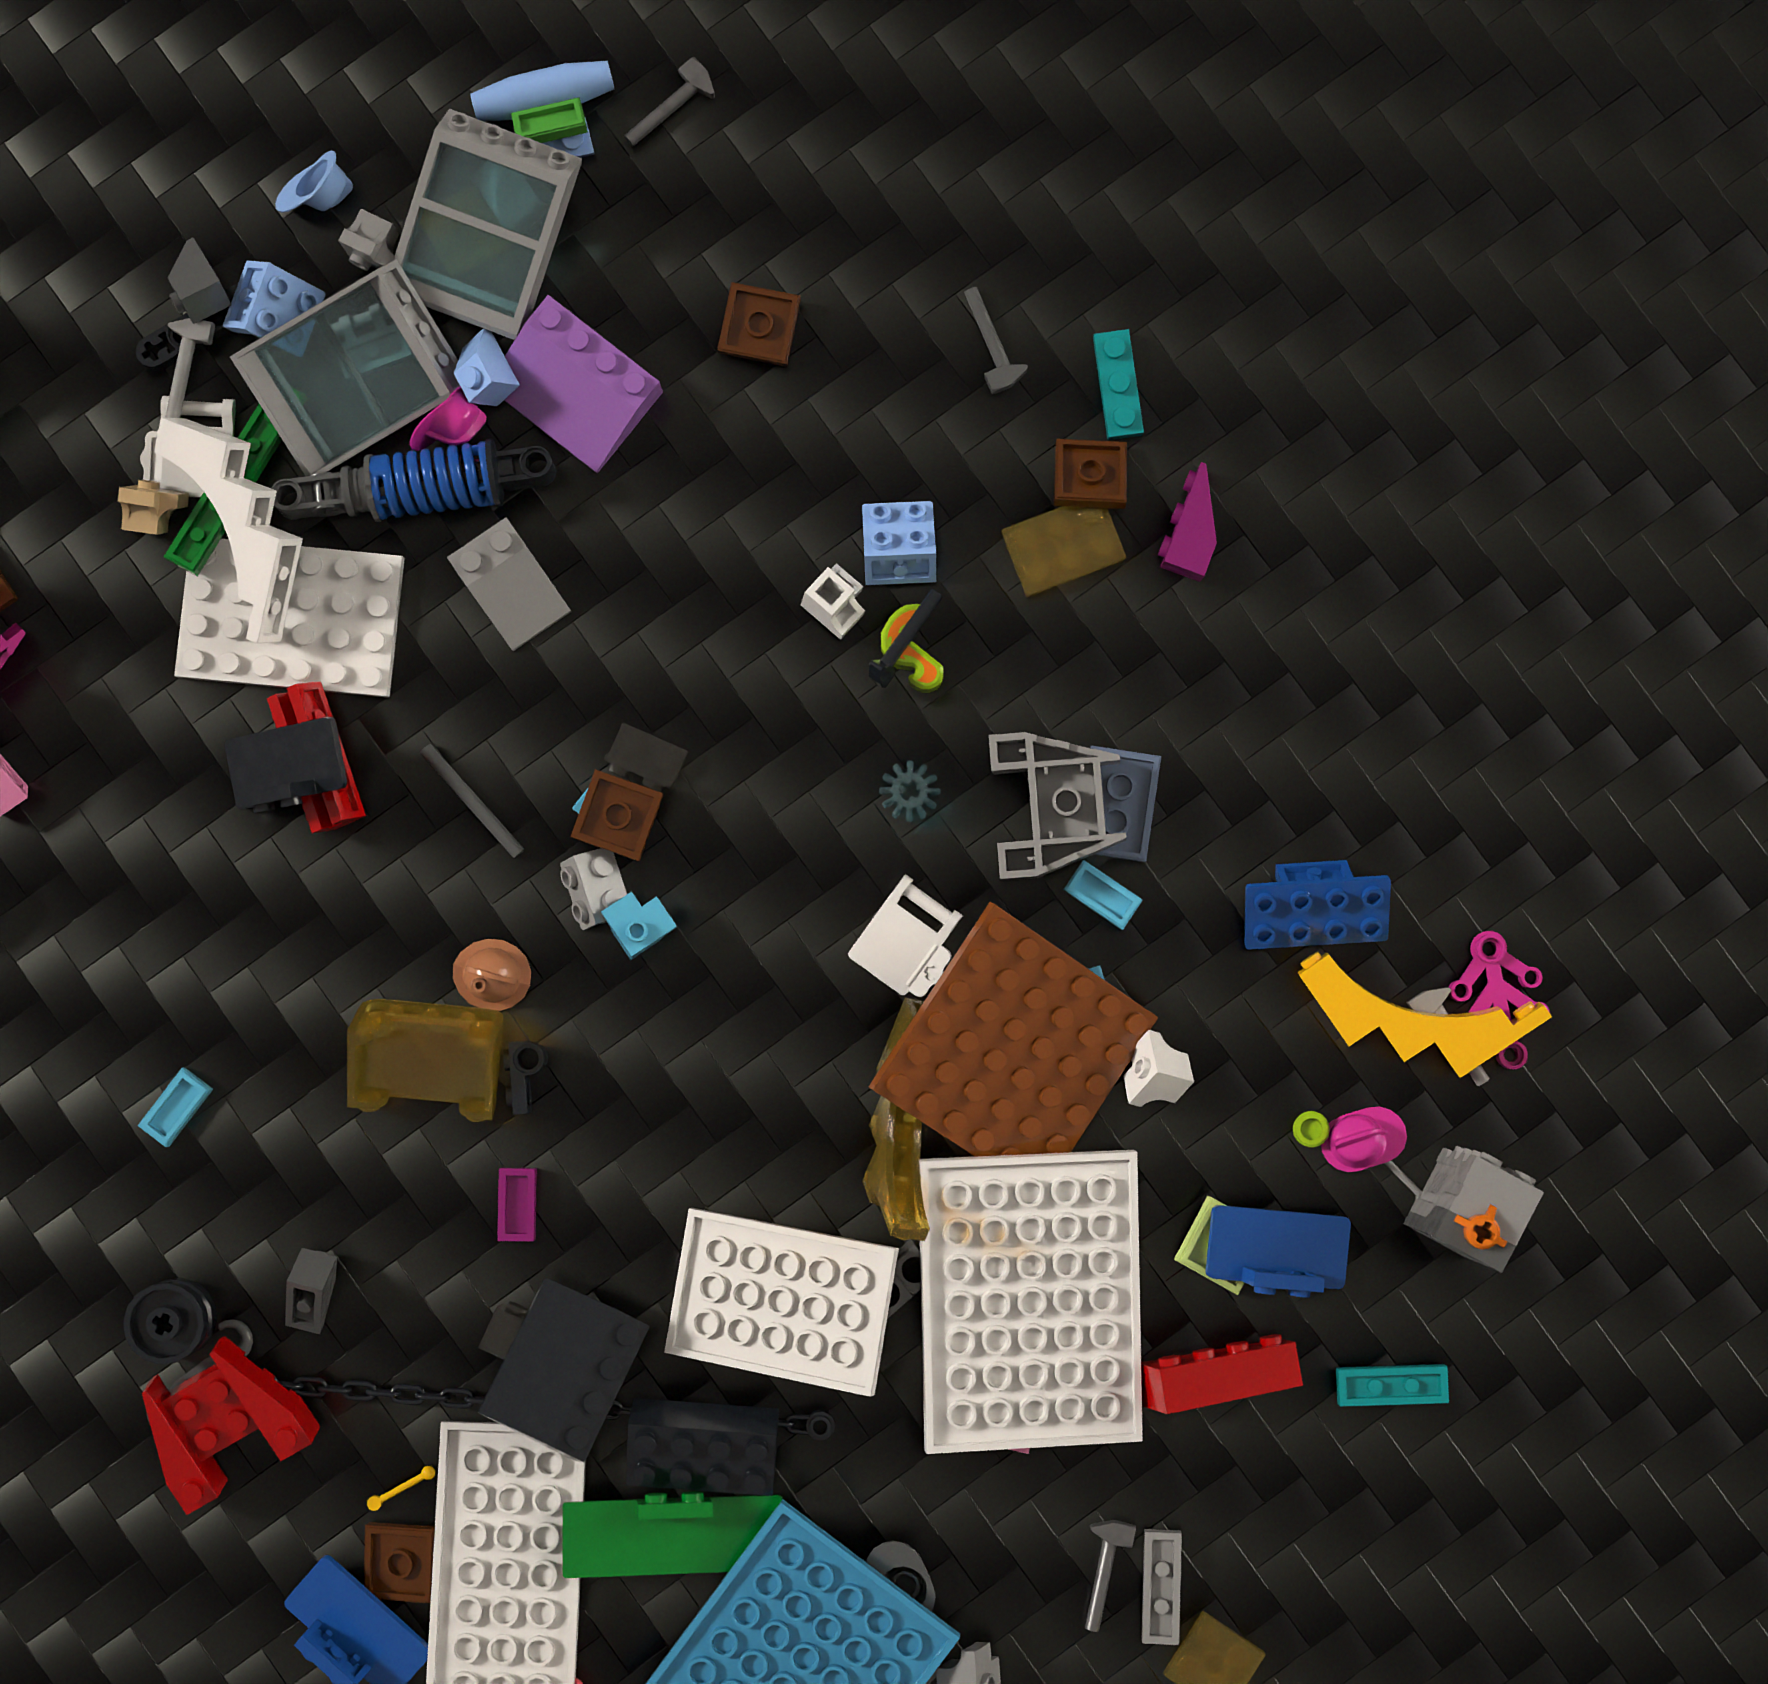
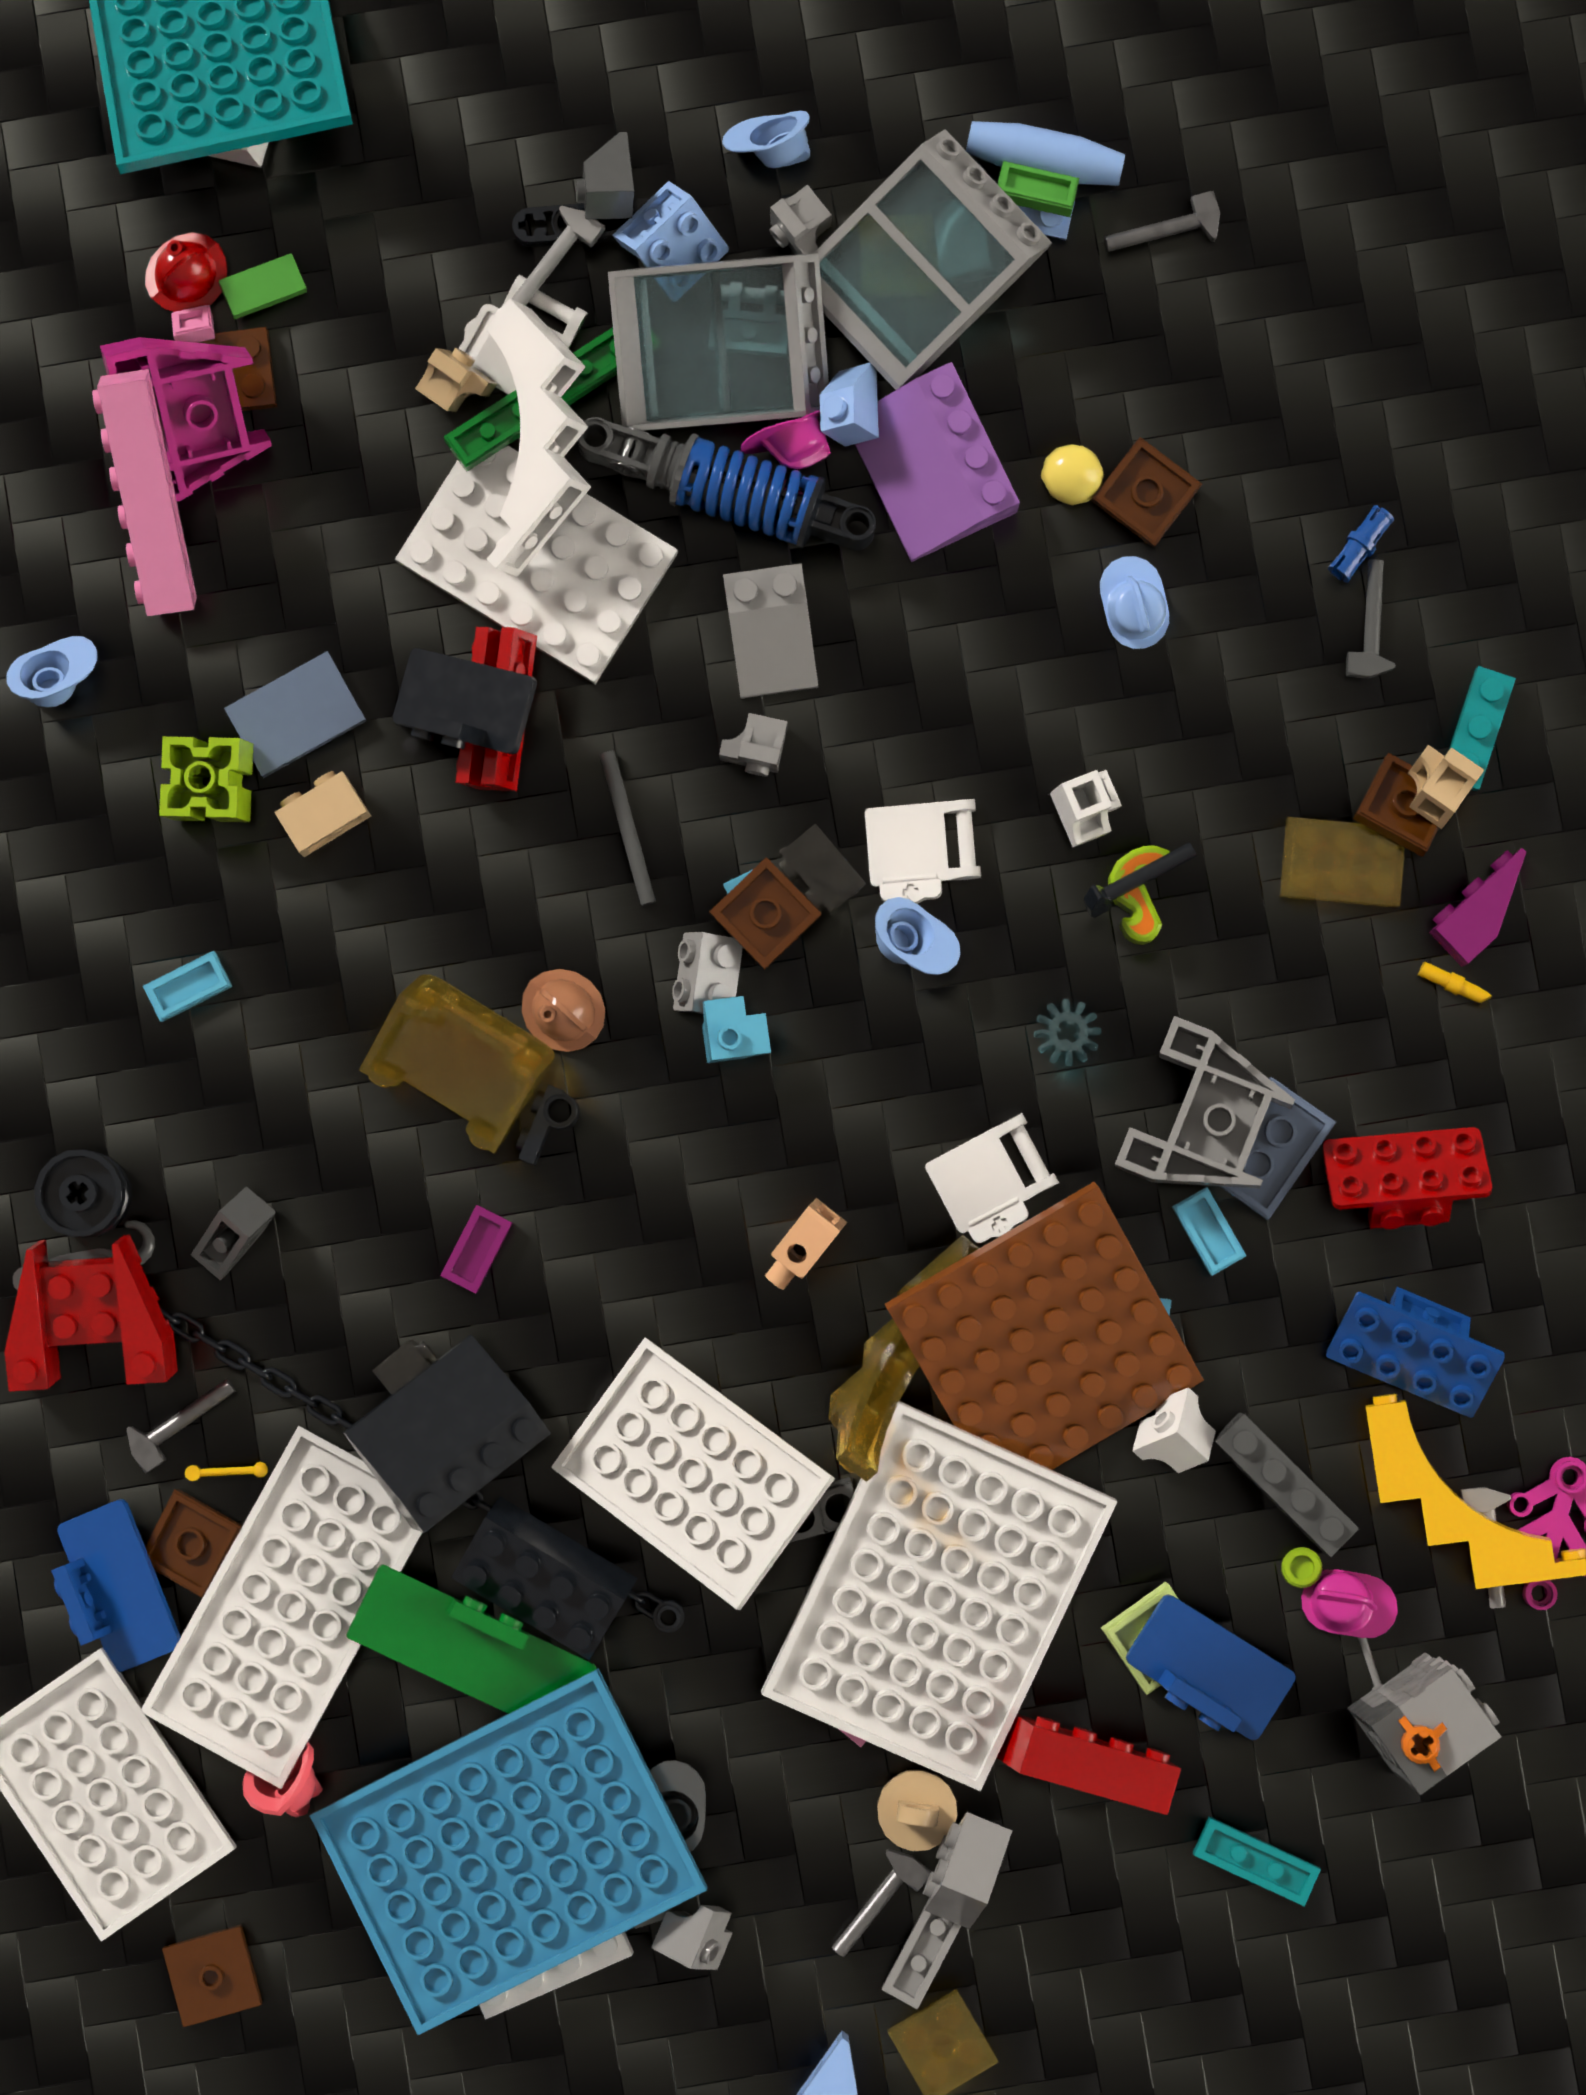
camera: 30 degrees right, 0 degrees up
light blue bracket [862,501,936,585] -> none
none -> flat silver piece [127,1379,236,1474]
none -> lime brick [159,736,254,822]
none -> sand blue tile [224,651,367,778]
none -> tan brick [274,771,371,857]
none -> light grey brick [719,713,788,777]
none -> light nougat torso [765,1198,847,1290]
none -> white piece [865,799,981,904]
none -> light blue piece [875,897,961,975]
none -> tan tile [877,1769,957,1851]
none -> light grey brick [923,1812,1012,1929]
none -> light yellow hair [1041,444,1104,506]
none -> light blue piece [1100,556,1169,649]
none -> dark grey brick [1213,1412,1359,1557]
none -> red bracket [1322,1127,1492,1229]
none -> blue pin [1328,505,1394,583]
none -> tan brick [1408,745,1484,829]
none -> yellow piece [1418,961,1492,1003]

